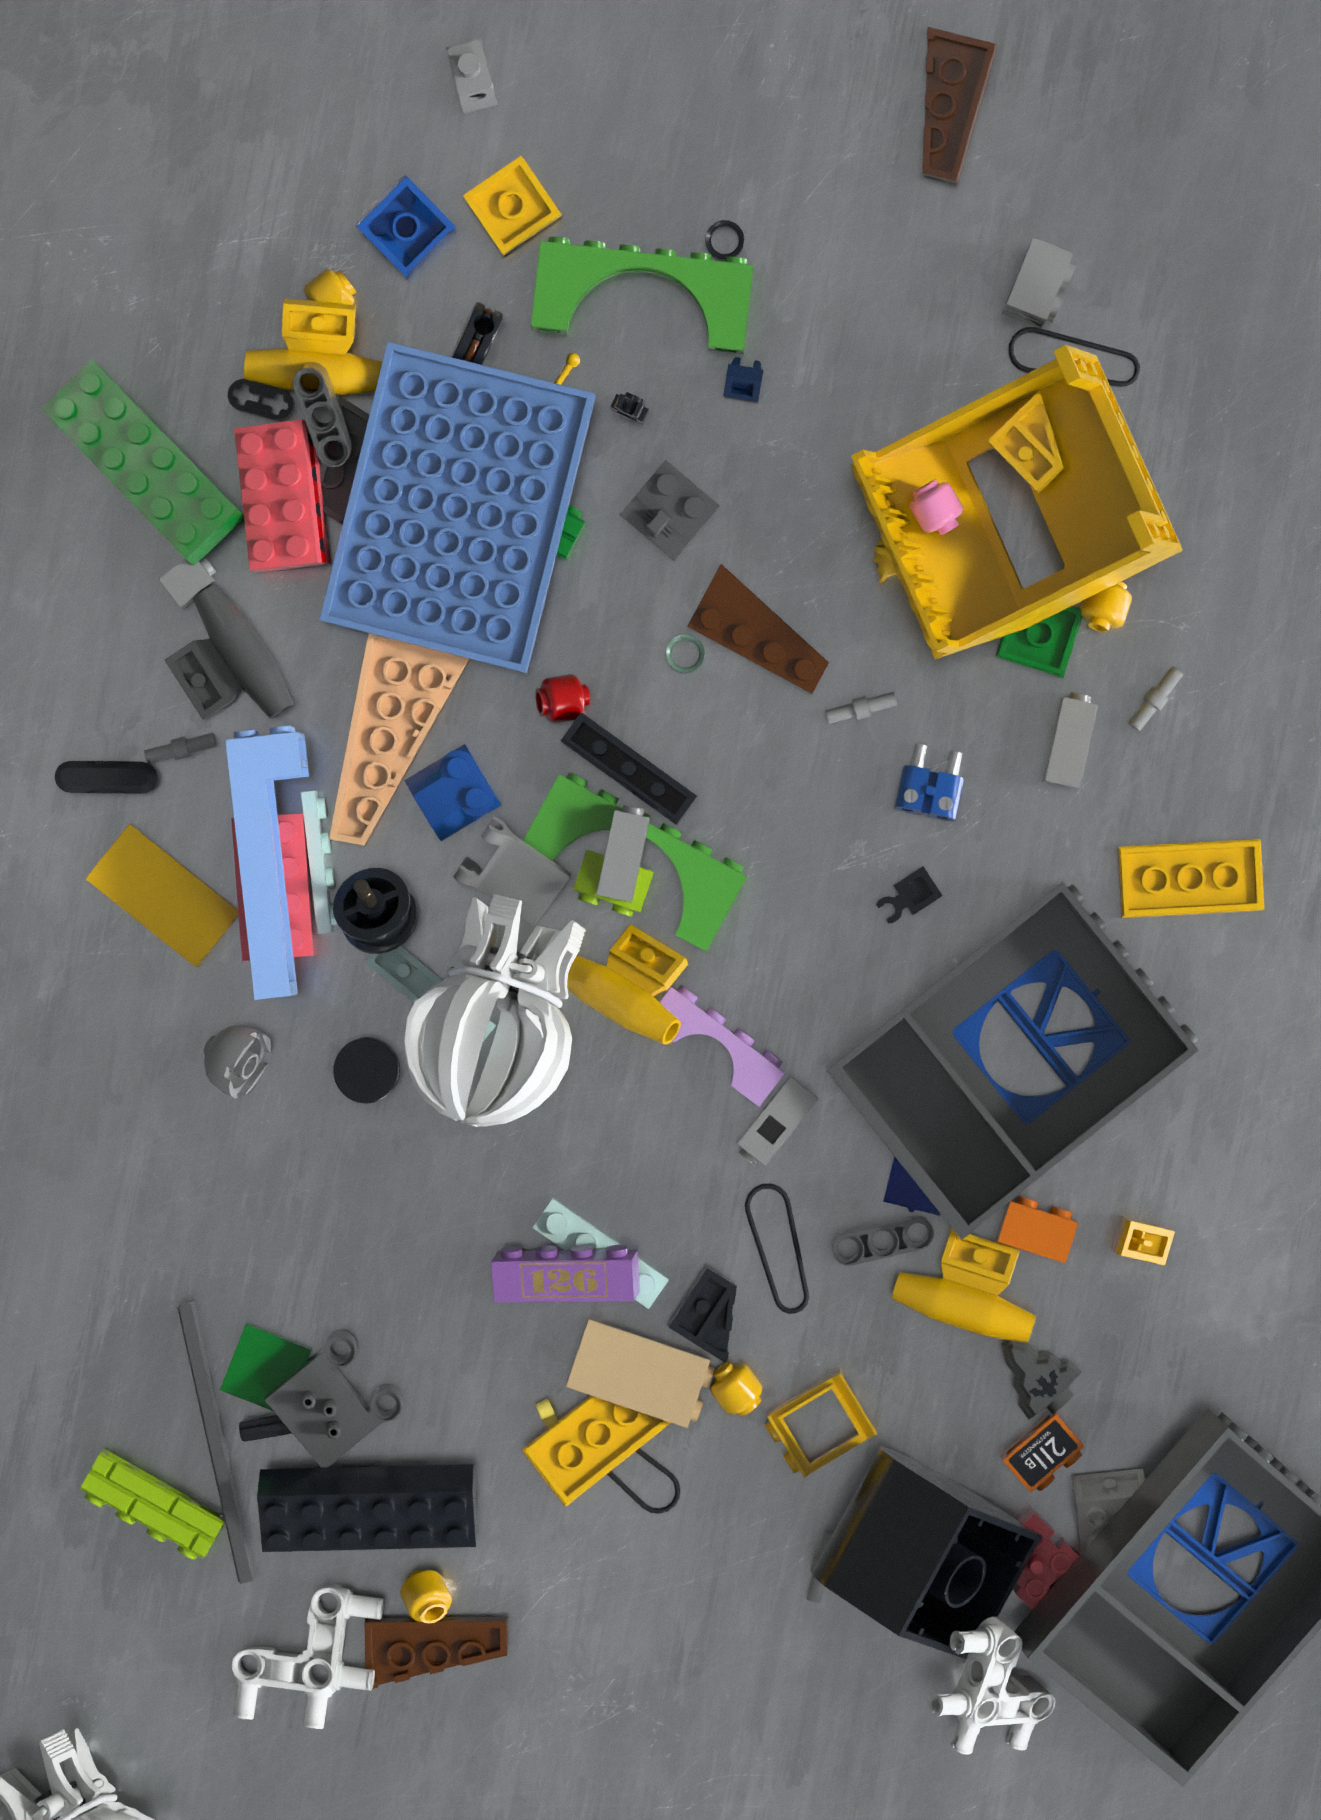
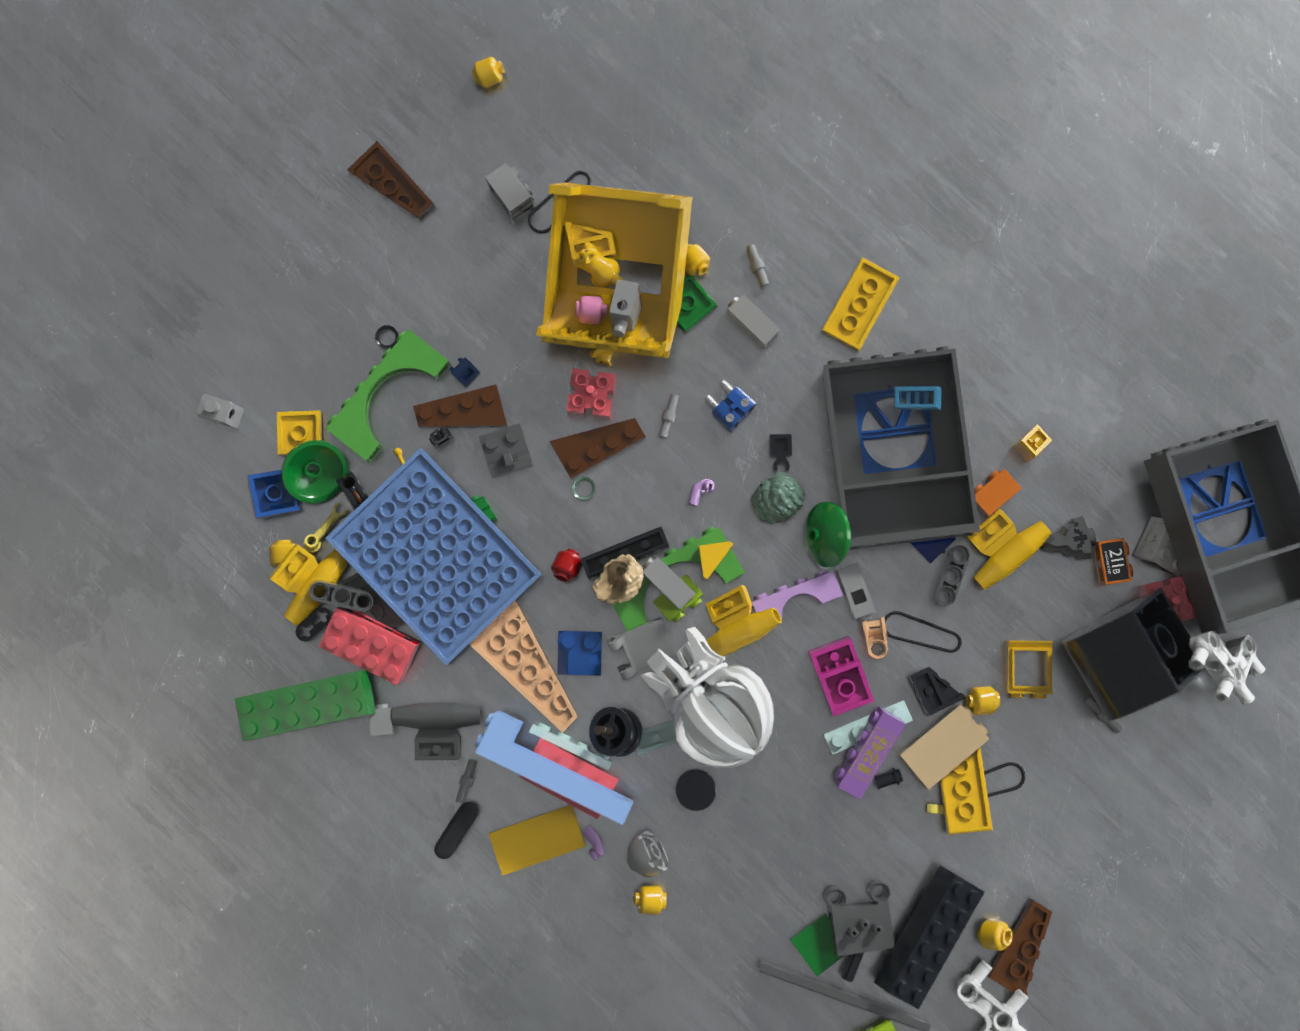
camera: 60 degrees left, 5 degrees down
none -> green dish [281,440,347,503]
none -> light yellow brick [303,502,348,554]
none -> reddish brown wing [413,384,508,428]
none -> yellow head [471,56,505,88]
none -> coral brick [566,368,616,420]
none -> yellow animal [572,242,624,288]
none -> lavender arm [582,826,604,860]
none -> tan hair [592,554,644,605]
none -> light grey torso [609,280,642,337]
none -> yellow head [633,885,667,915]
none -> lavender arm [688,479,715,506]
none -> yellow slope [699,541,733,581]
none -> sand green hair [751,472,805,523]
none -> green dish [804,502,851,567]
none -> dark pink slope [808,636,874,717]
none -> light nougat piece [863,617,888,660]
none -> black pin [874,768,903,790]
none -> dark azure slope [894,386,941,410]

